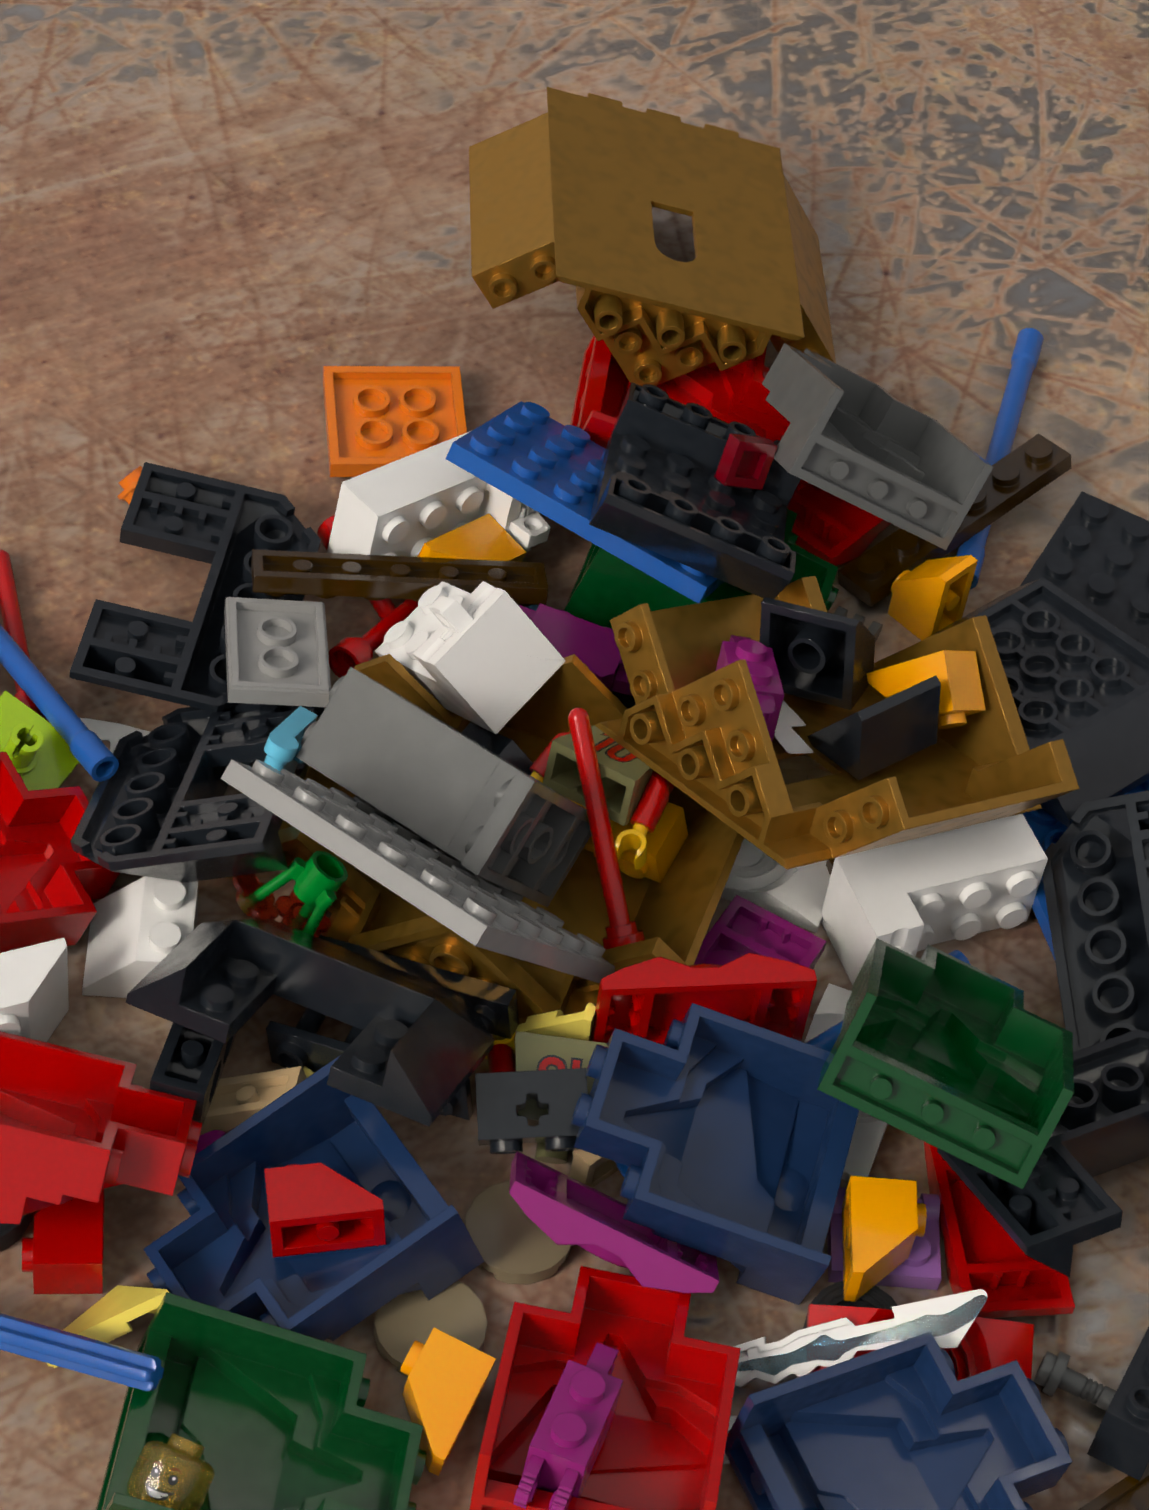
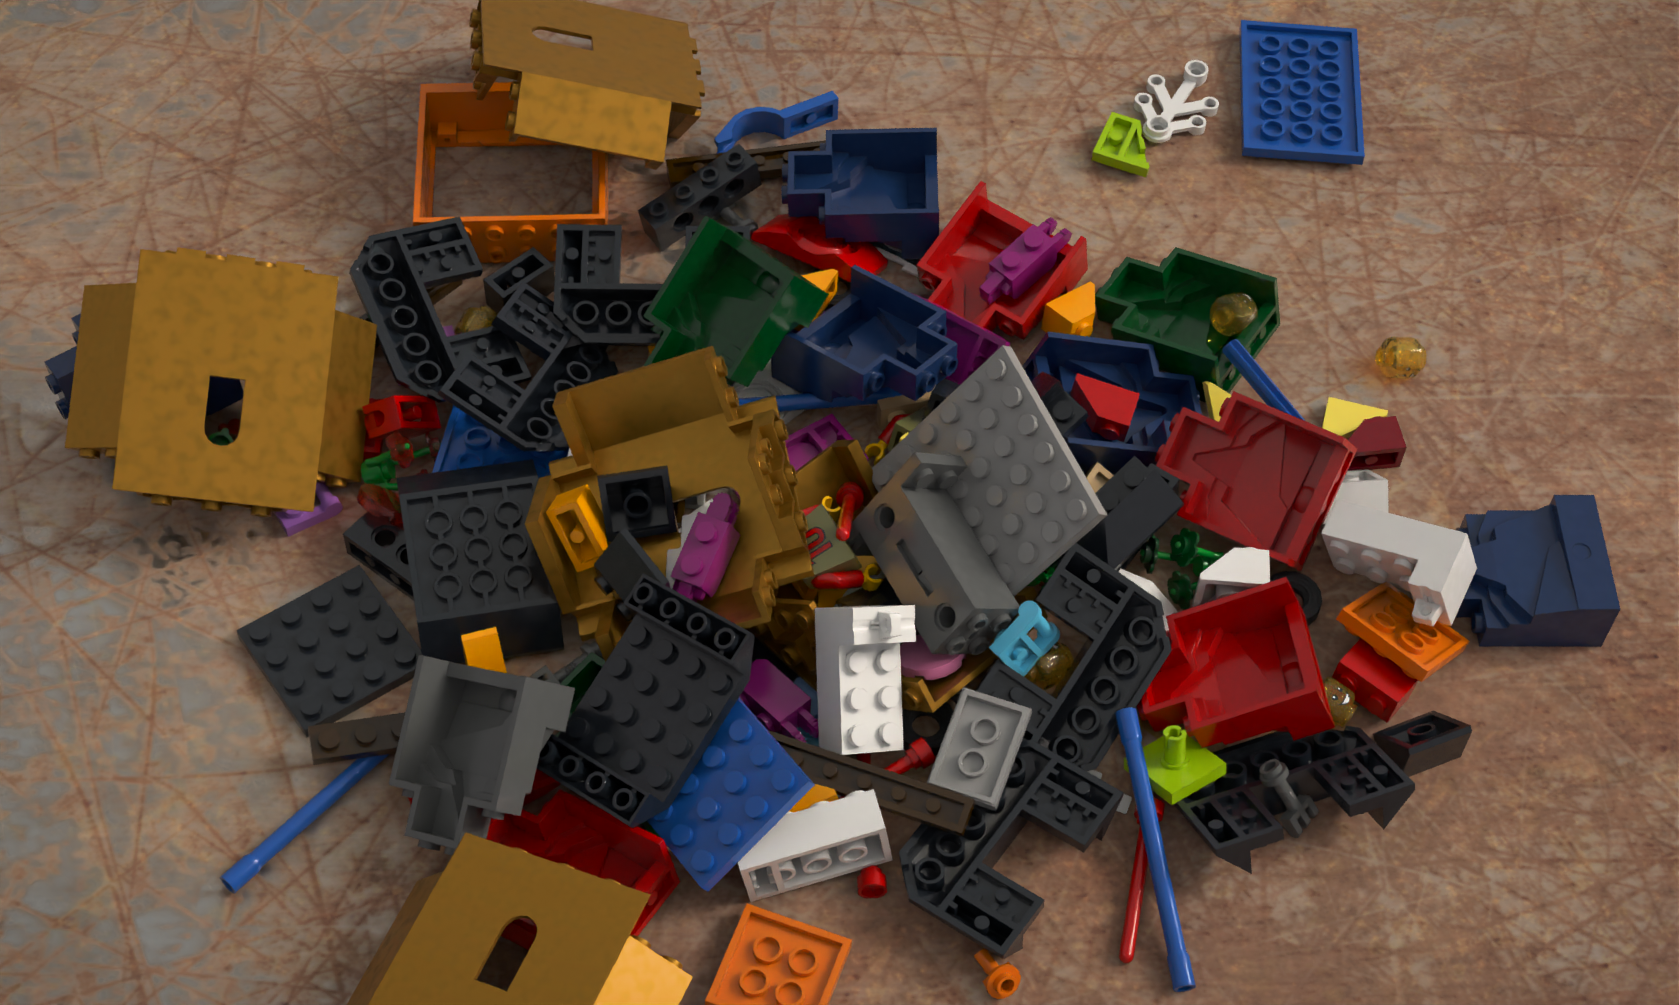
camera: 150 degrees left, 5 degrees up
red slope [591,953,817,1045] -> none
dark red plate [714,433,778,490] -> none
sword [733,1289,988,1387] -> none
none -> dark green plant [1140,528,1224,610]

